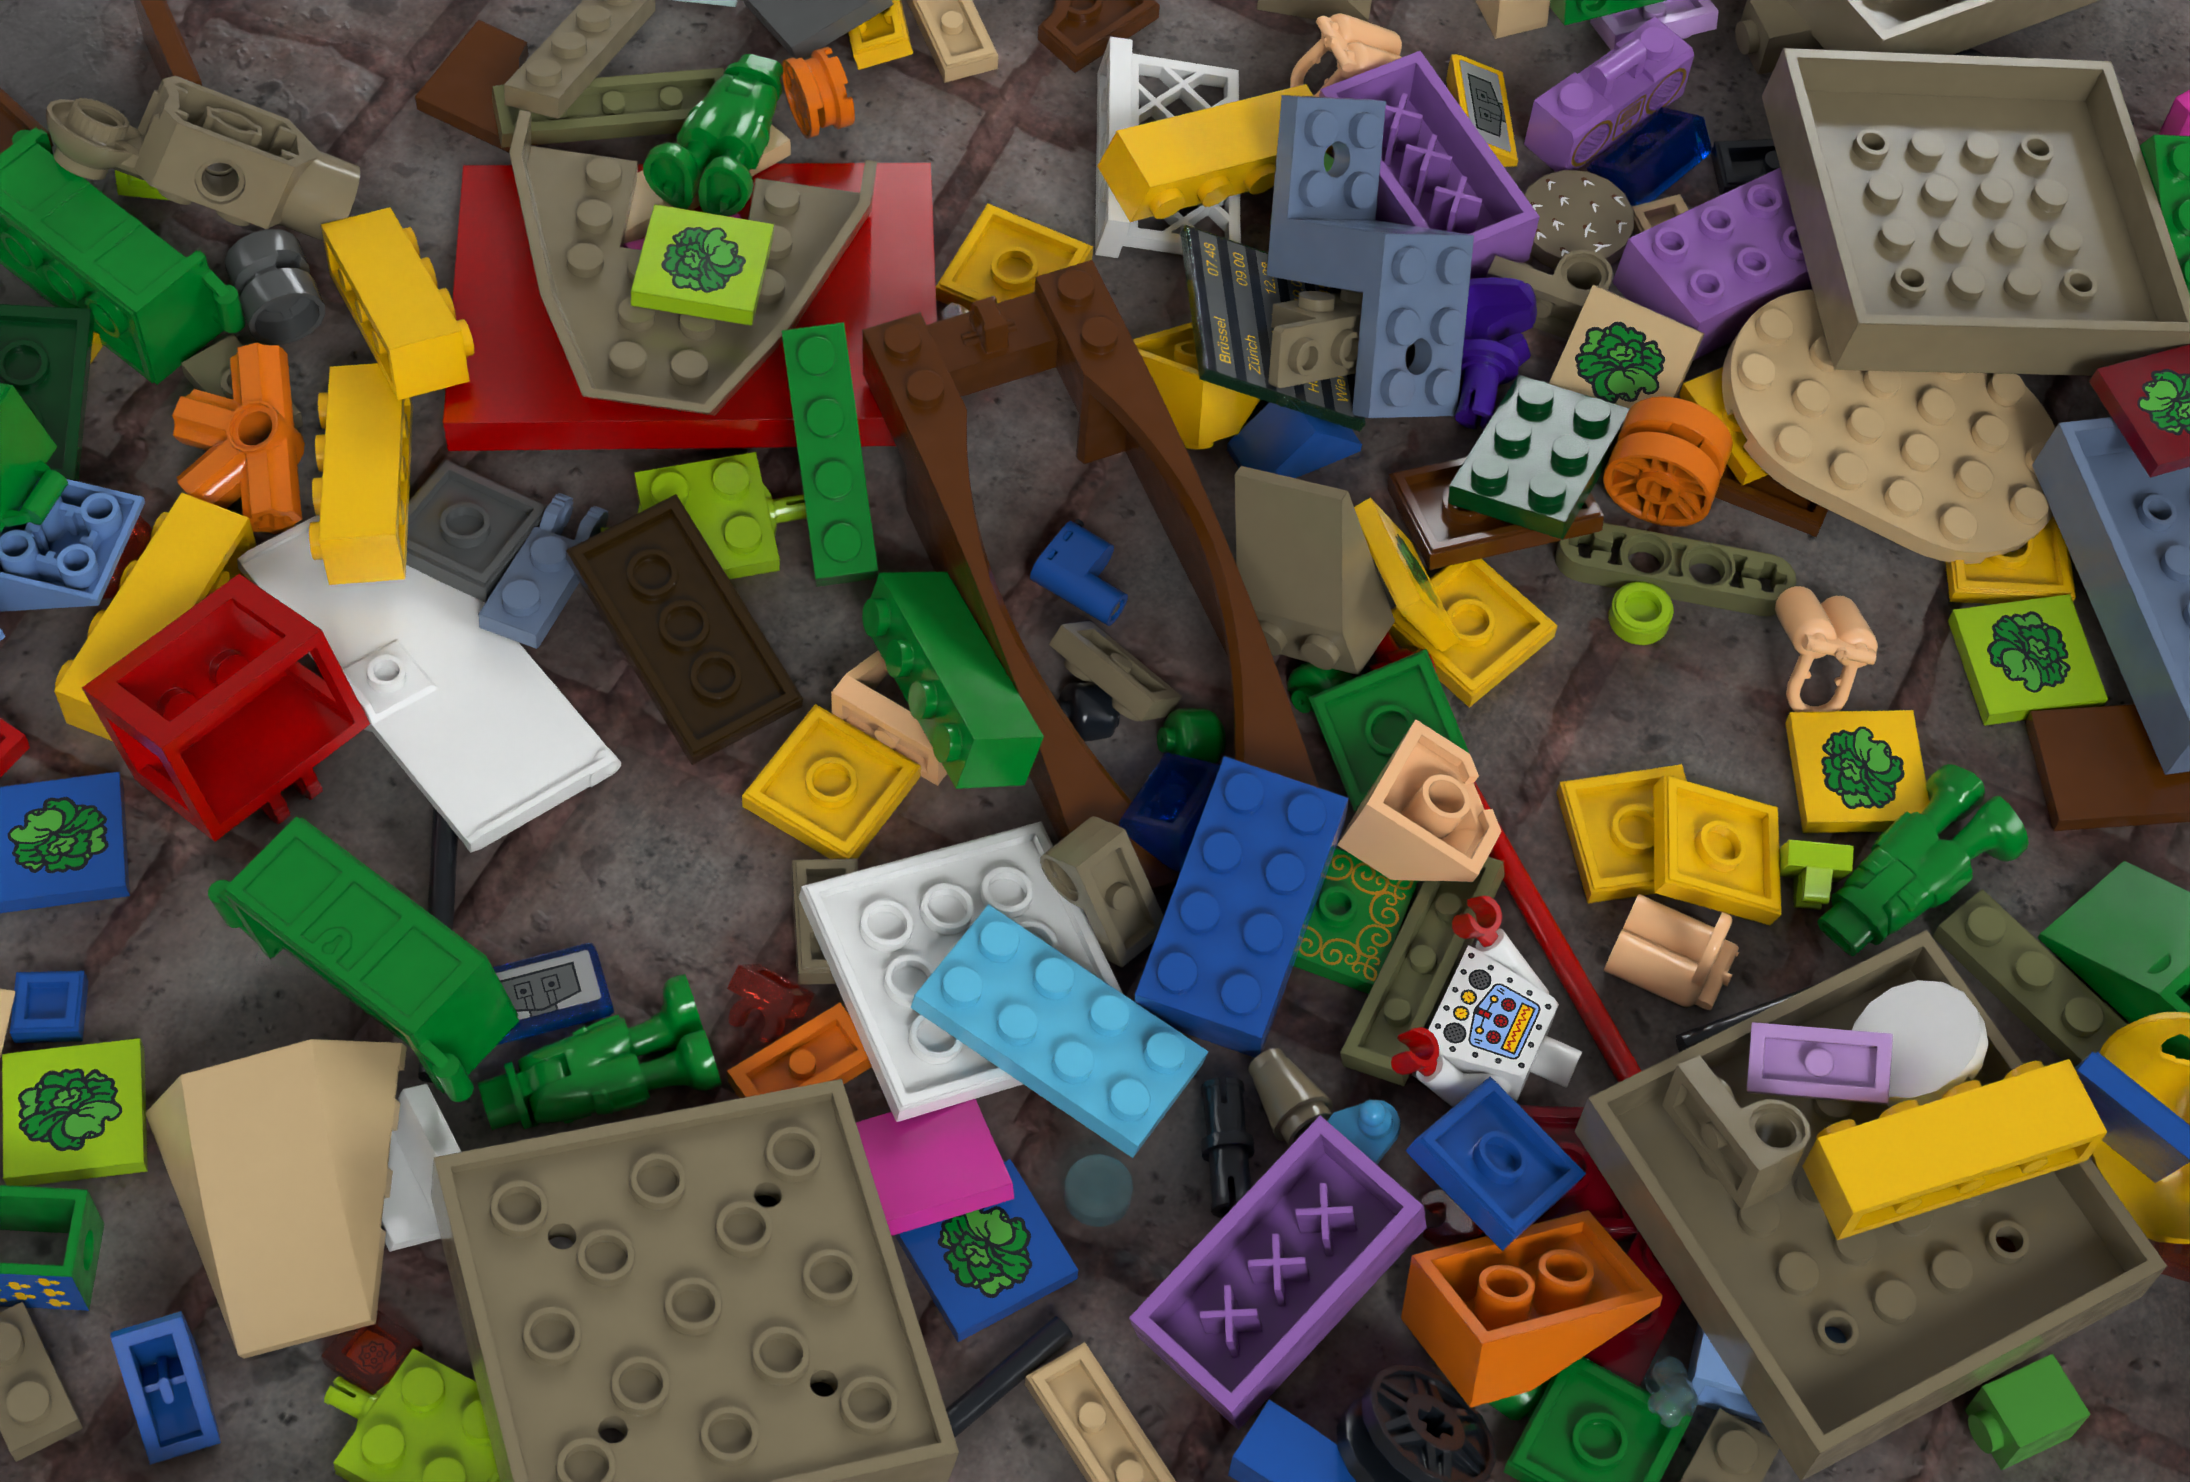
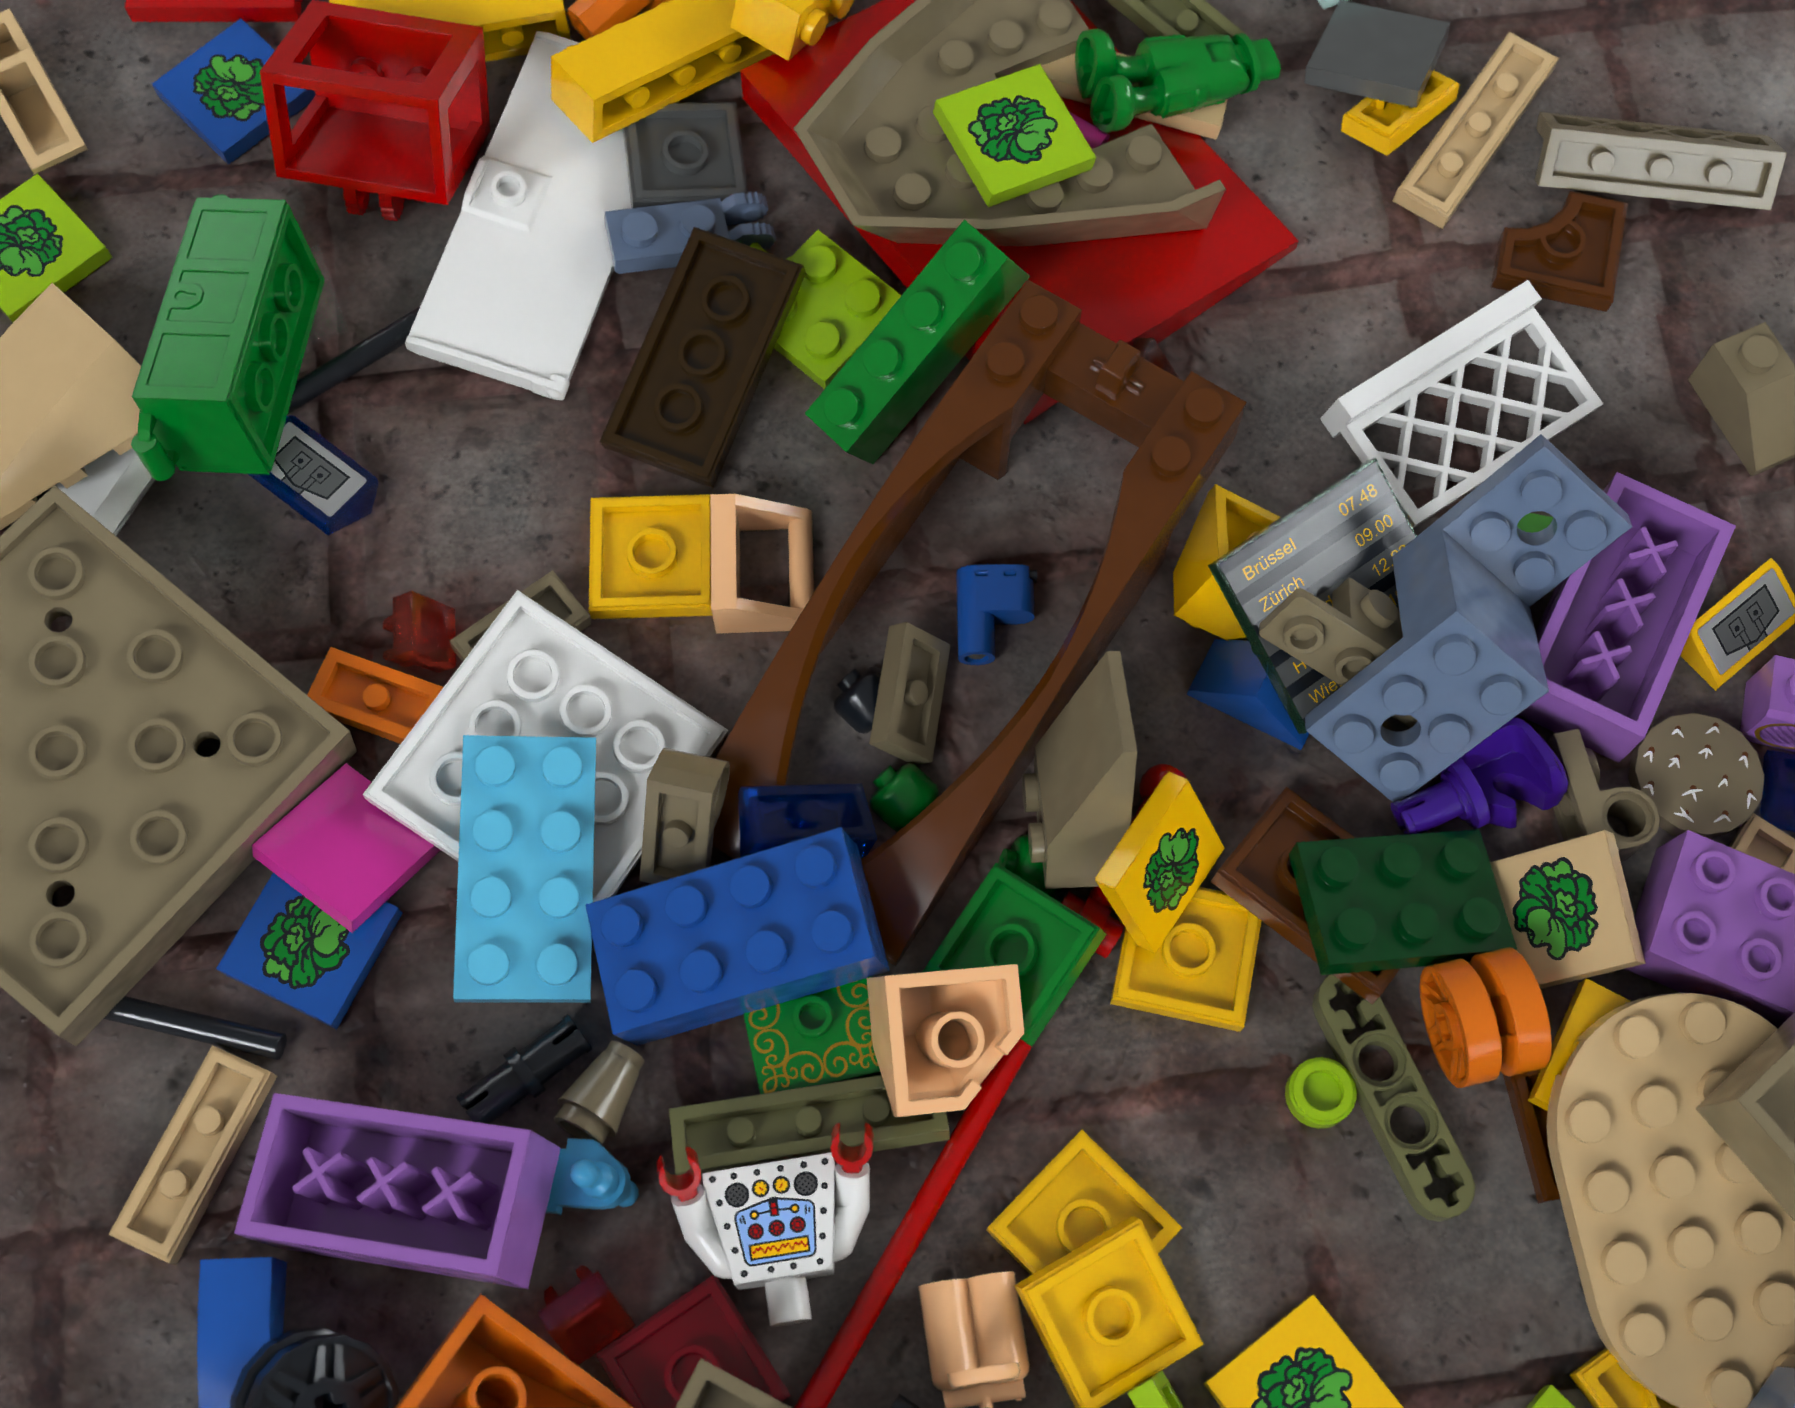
camera: 60 degrees right, 10 degrees up
blue tile [10,971,89,1043] -> none
green piece [477,974,722,1130] -> none
orange wheel [782,47,855,139] -> none
green brick [862,572,1044,789] -> none
yellow tile [936,203,1093,312] -> none
clear light blue tile [1064,1154,1133,1227] -> none
yellow brick [1097,84,1333,222] -> none
light nougat piece [1290,13,1402,97] -> none
blue tile [1405,1076,1586,1251] -> none
light nougat piece [1775,586,1878,712] -> none

